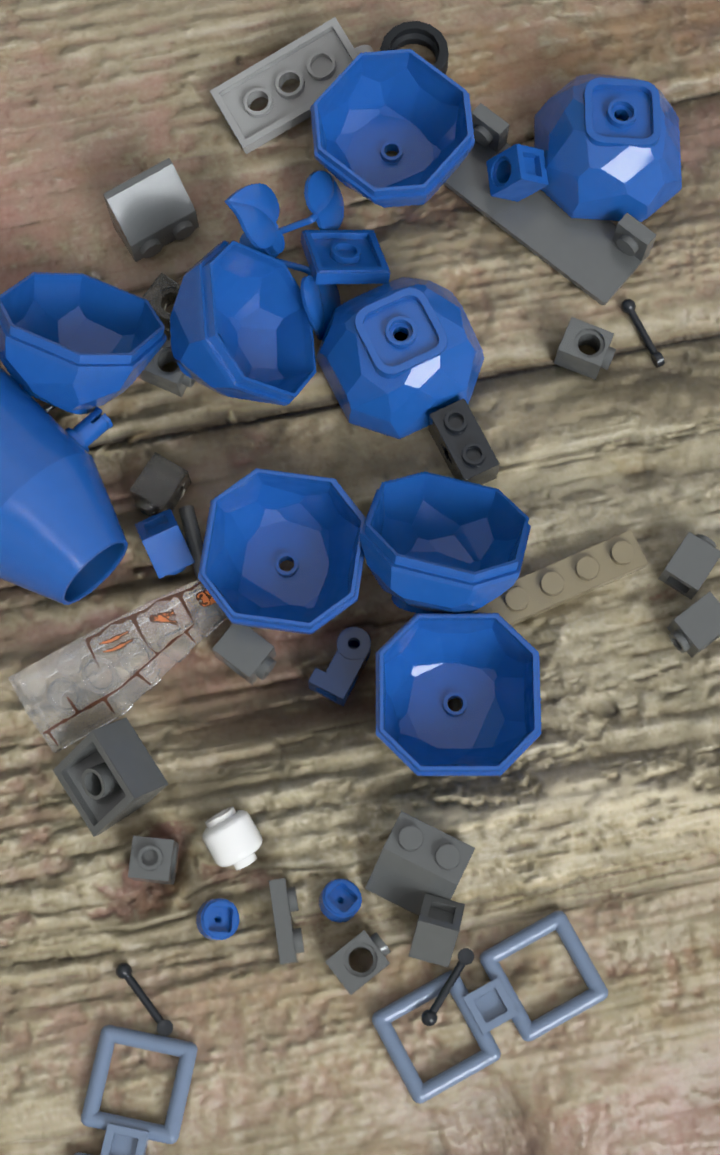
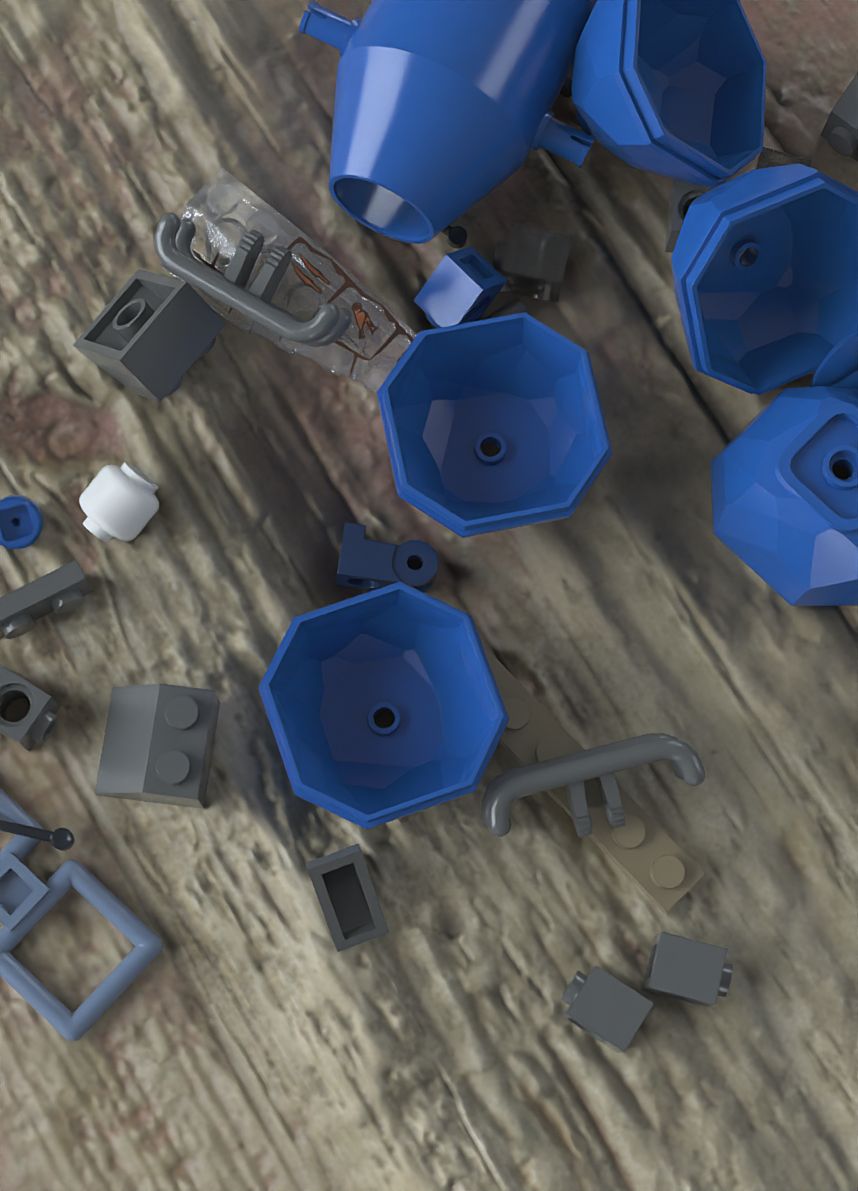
camera: 65 degrees right, 0 degrees up
dark grey brick [128,836,179,885] -> none
dark grey brick [212,624,277,685] -> none
blue tile [319,879,362,923] -> none
blue rock [360,471,531,614] -> none
dark grey brick [409,893,465,968] -> none
black brick [428,398,500,485] -> none
none -> dark grey piece [154,212,352,347]
none -> dark grey slope [305,843,389,952]
none -> dark grey piece [482,733,705,838]

